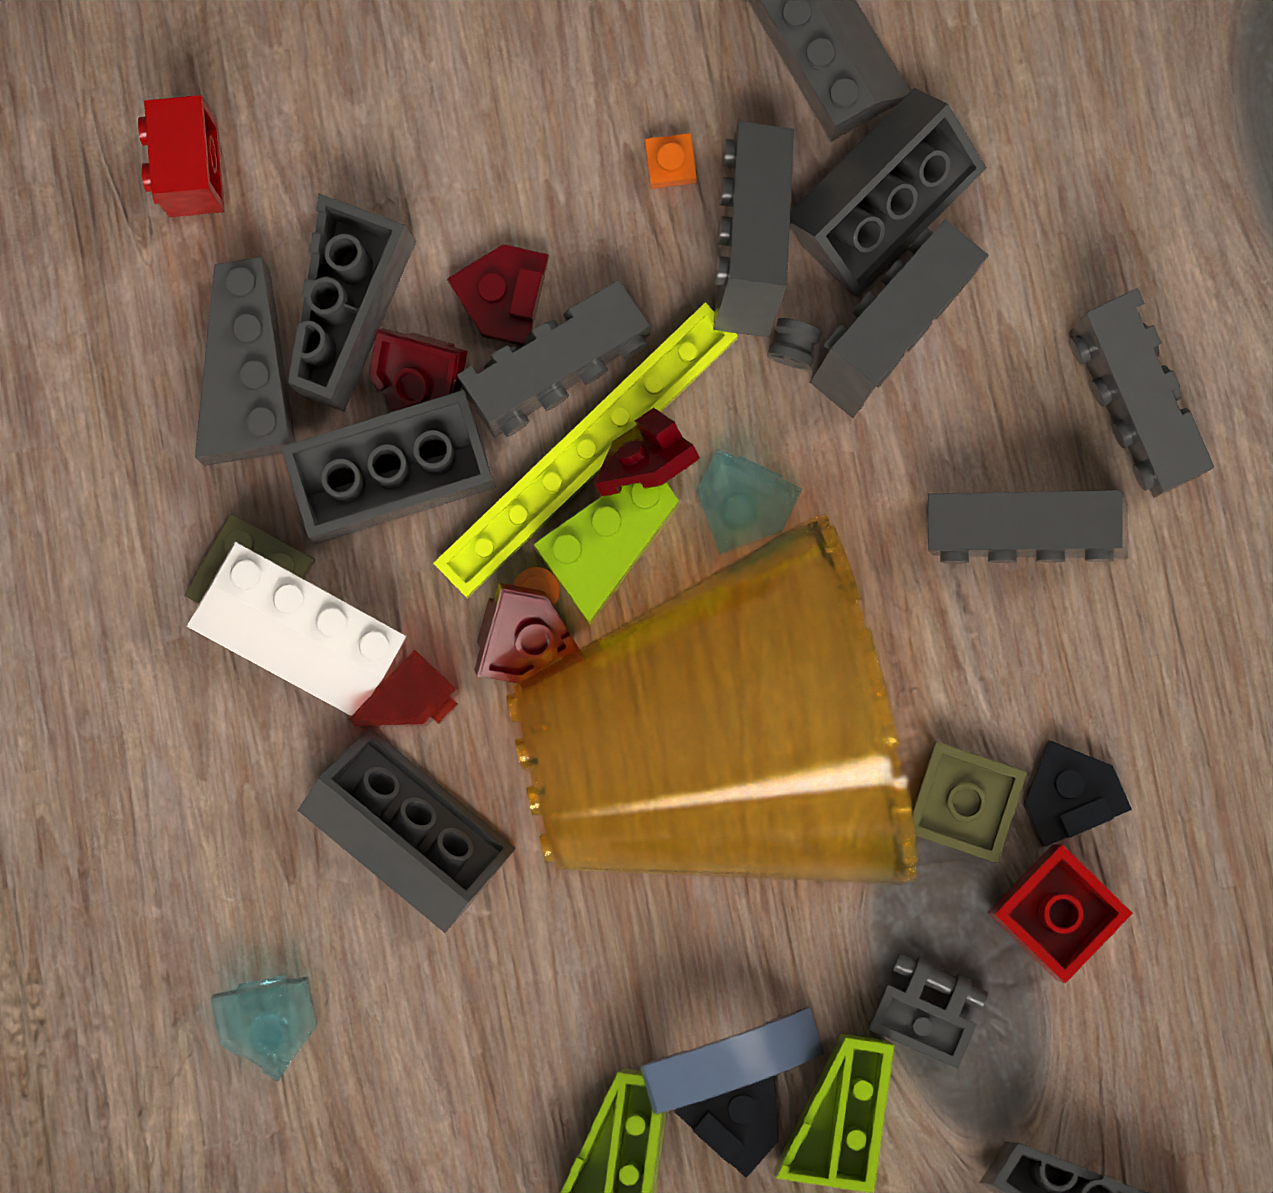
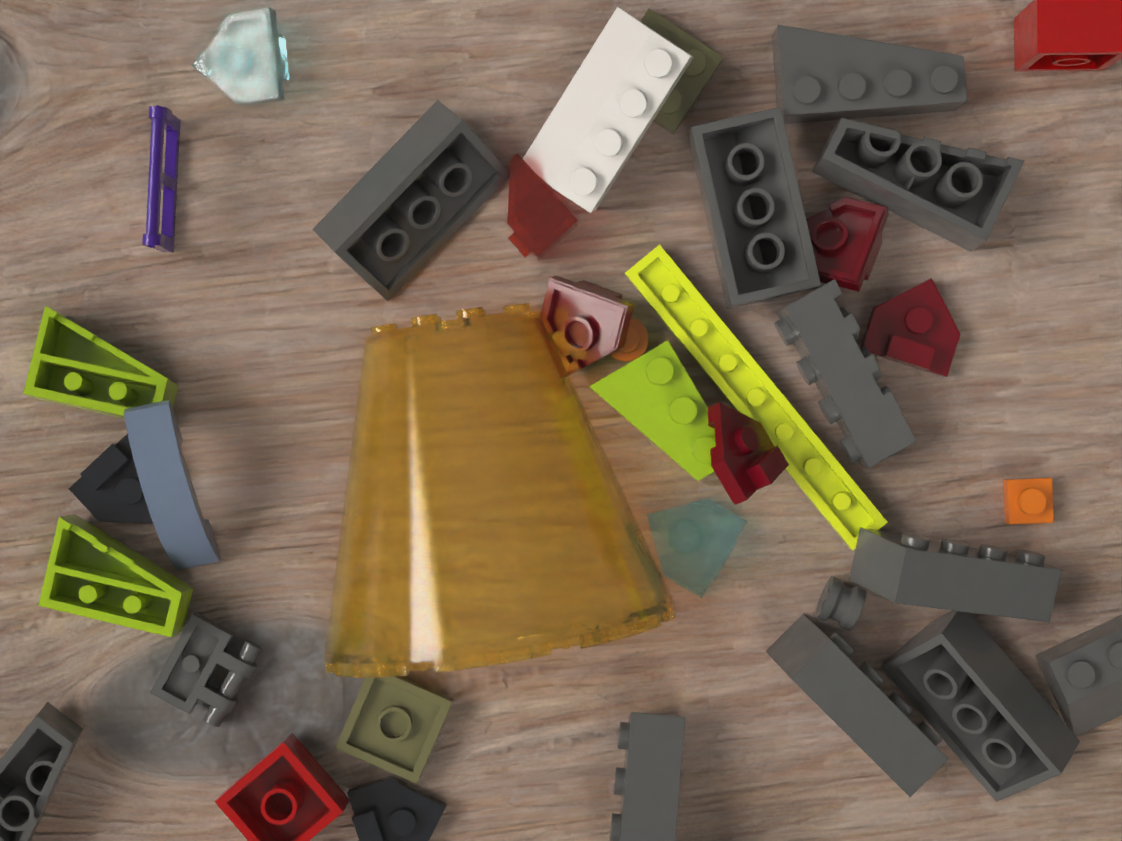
camera: 90 degrees right, 5 degrees up
none -> dark purple window [142,105,181,253]

